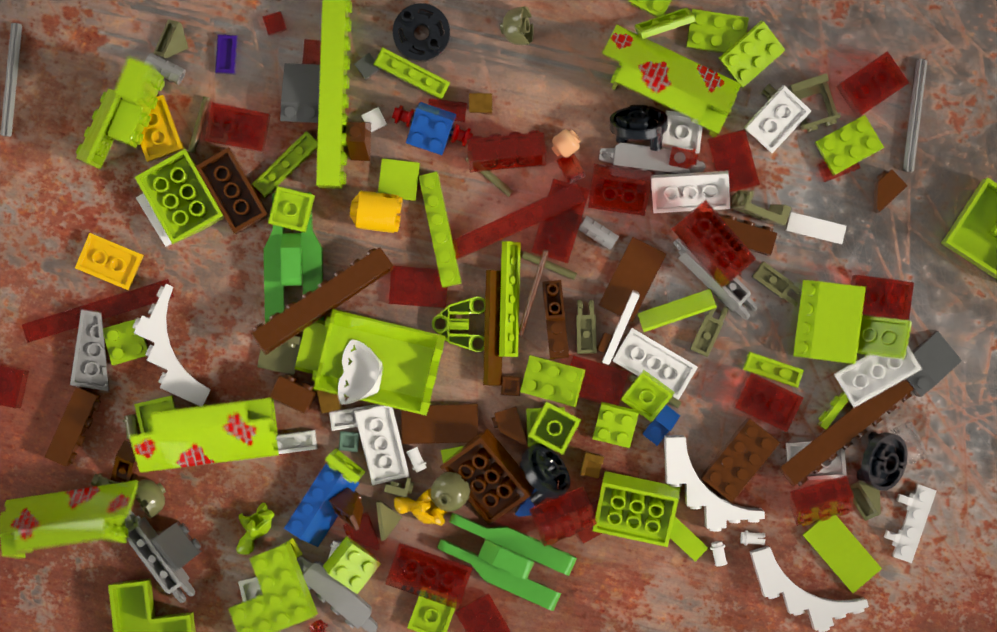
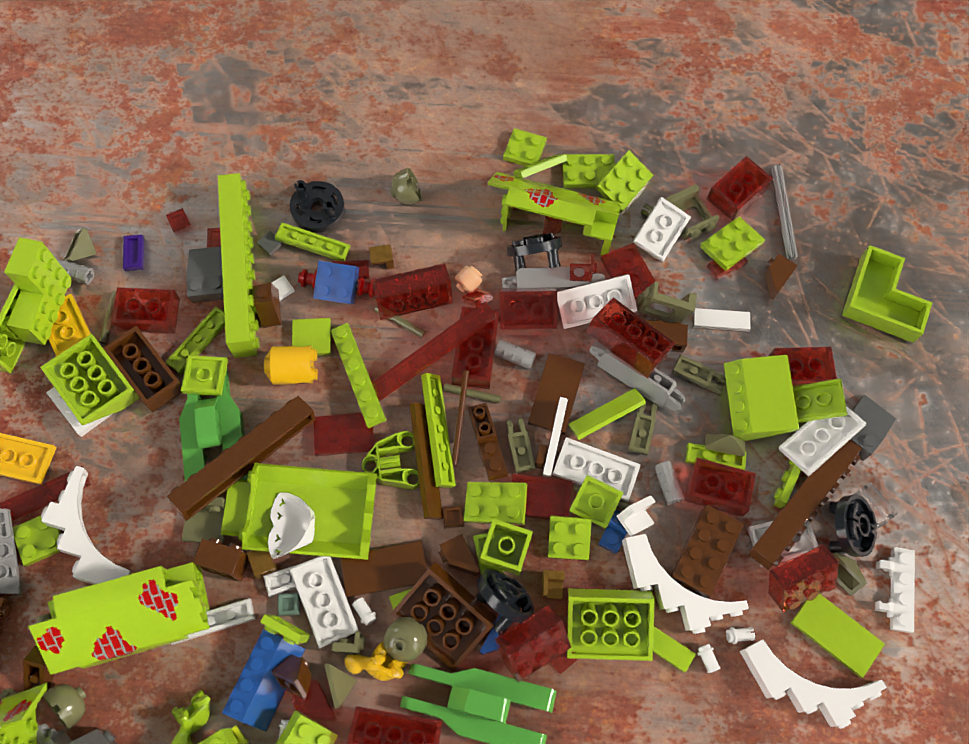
camera: 15 degrees left, 20 degrees down
white plate [662,110,703,154] -> none
none -> white panel [617,495,655,536]
none -> light grey axle [655,461,684,505]
none -> olive slope [705,434,745,457]

